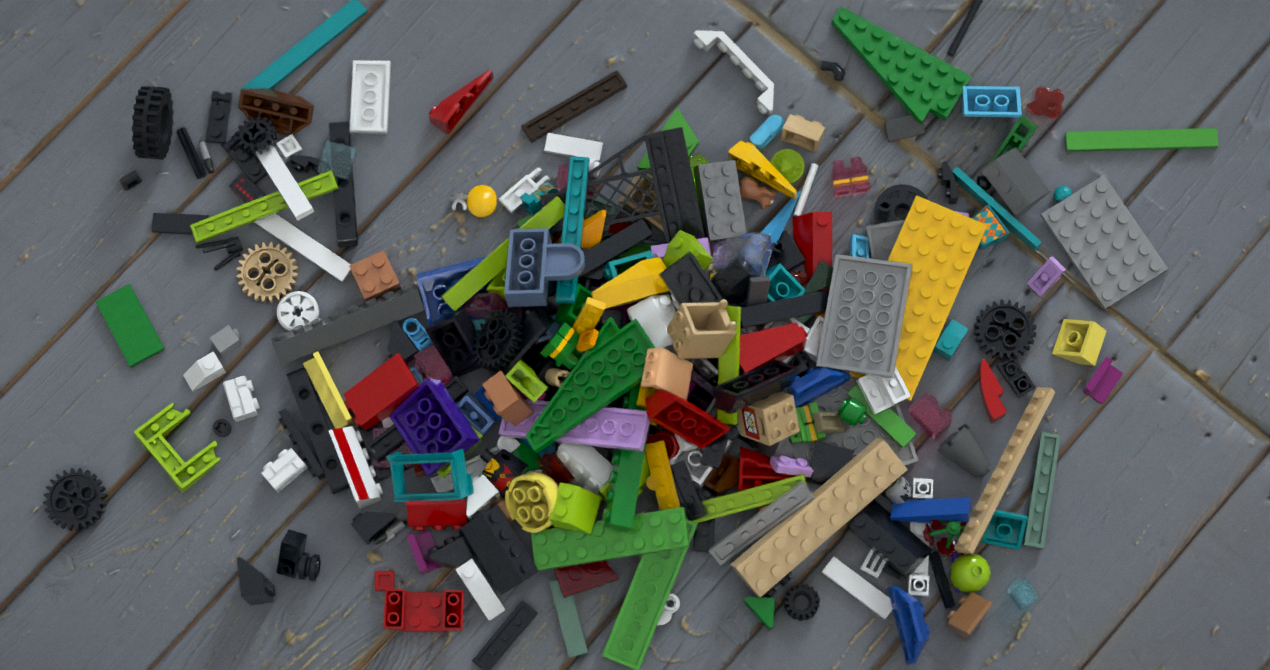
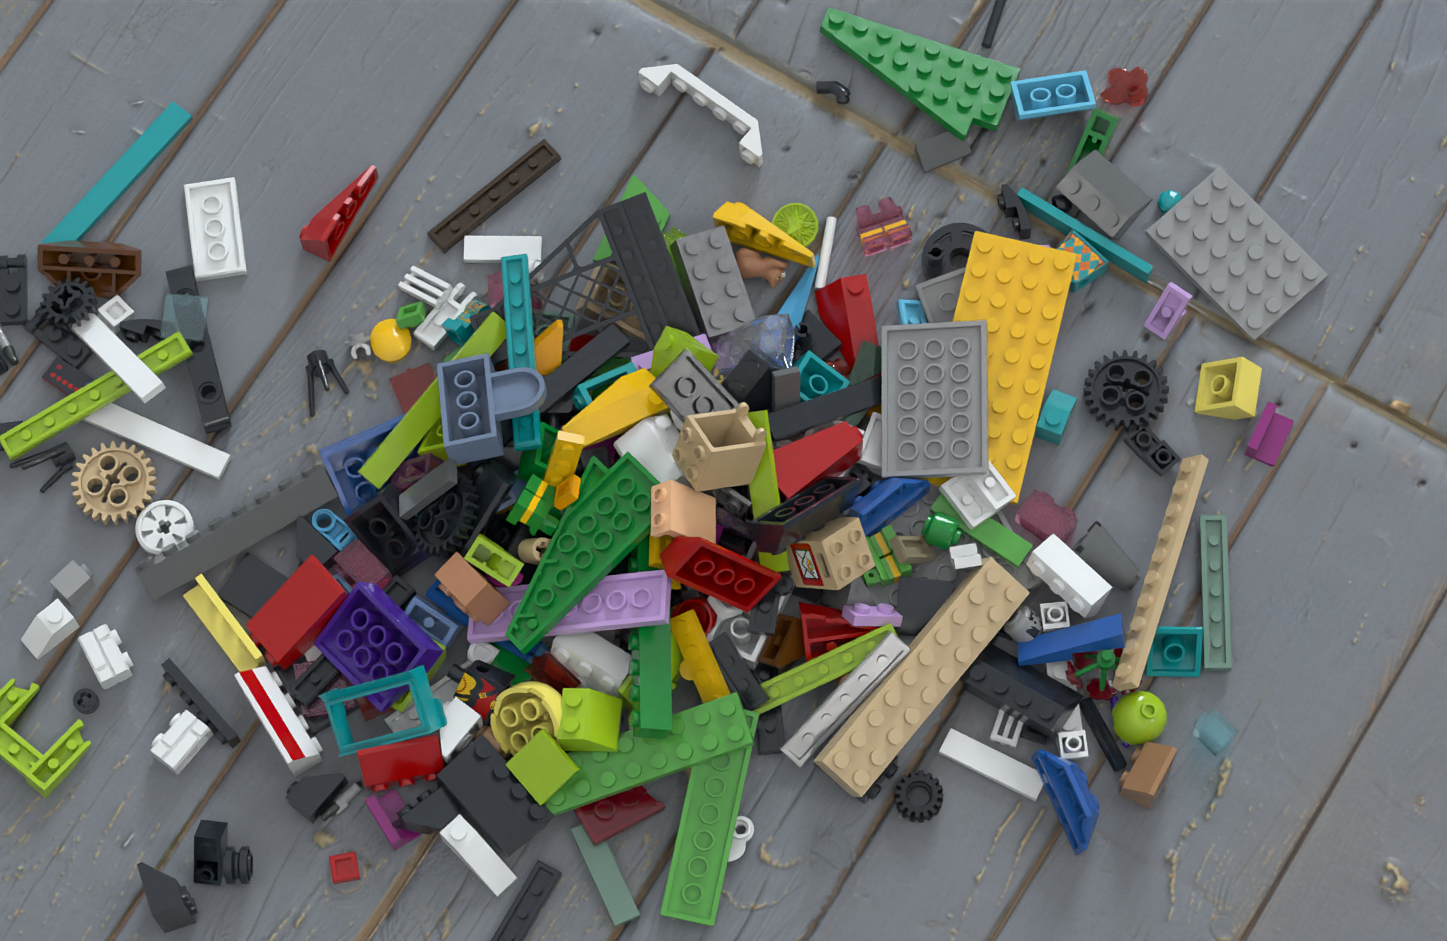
camera: 10 degrees left, 5 degrees down
black beam [286,367,350,495] -> none
nougat brick [349,250,401,301] -> none
red slope [383,589,464,633] -> none
green slope [743,597,774,631] -> none
medium azure arm [750,115,784,151] -> none
tan slope [781,114,825,153] -> none
red slope [979,359,1007,423] -> none
bright green tile [1065,128,1218,152] -> none
none -> black tile [217,552,289,618]
none -> black plant [305,350,349,417]
none -> clear red piece [389,363,436,413]
none -> bright green plate [396,300,427,329]
none -> white tile [398,266,453,309]
none -> dark grey tile [399,459,457,520]
none -> lime tile [505,728,580,806]
none -> white slope [948,543,982,569]
none -> white slope [1026,534,1112,618]

